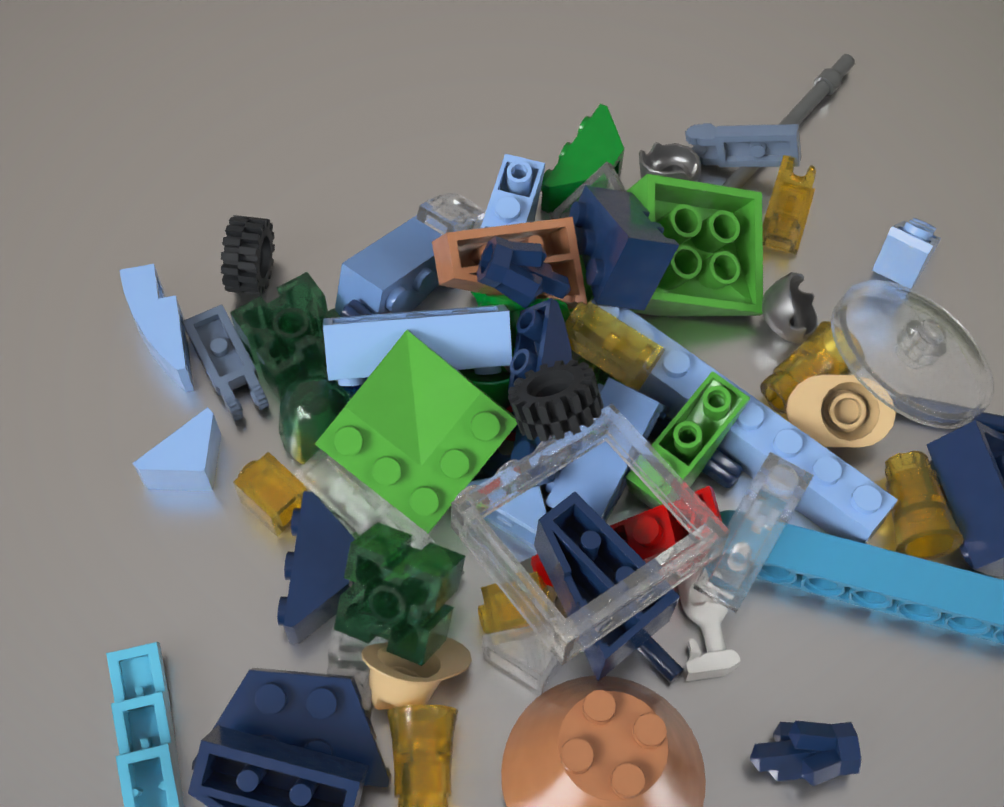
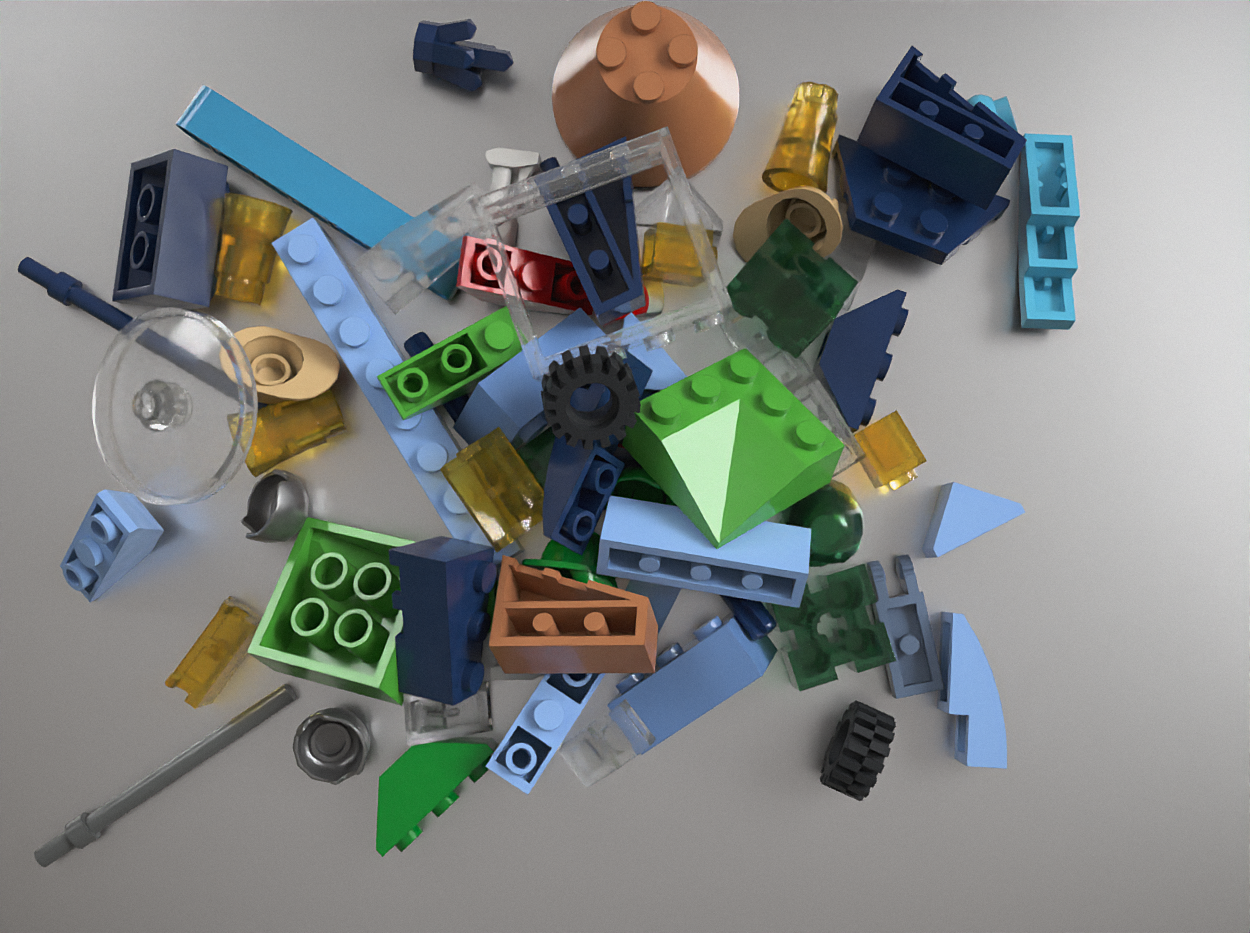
camera: 160 degrees left, 25 degrees up
dark blue rock [477,236,571,309] -> none
sand blue hinge [685,123,801,167] -> none

